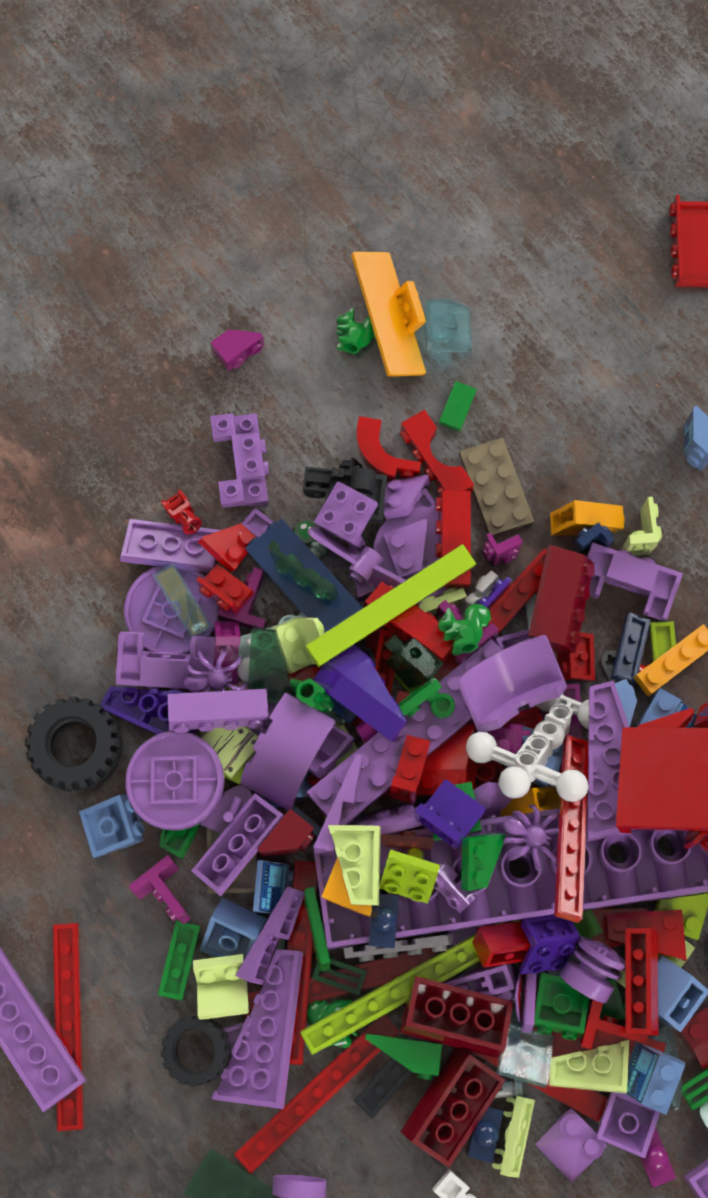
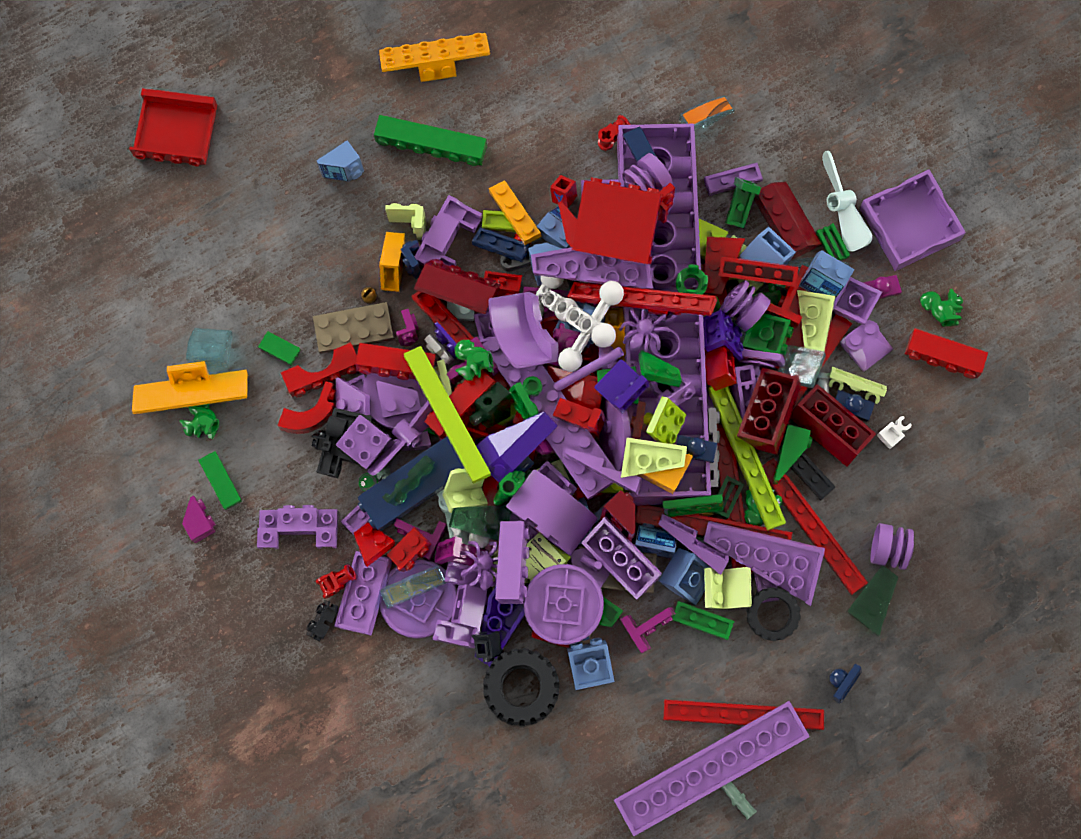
camera: 80 degrees left, 0 degrees up
none -> green tile [198,451,242,510]
none -> black hinge [306,600,338,642]
none -> pearl gold hinge [361,287,377,303]
none -> black window [472,631,502,662]
none -> medium lavender piece [553,347,624,392]
none -> green piece [675,264,708,295]
none -> dark blue tile [830,663,862,704]

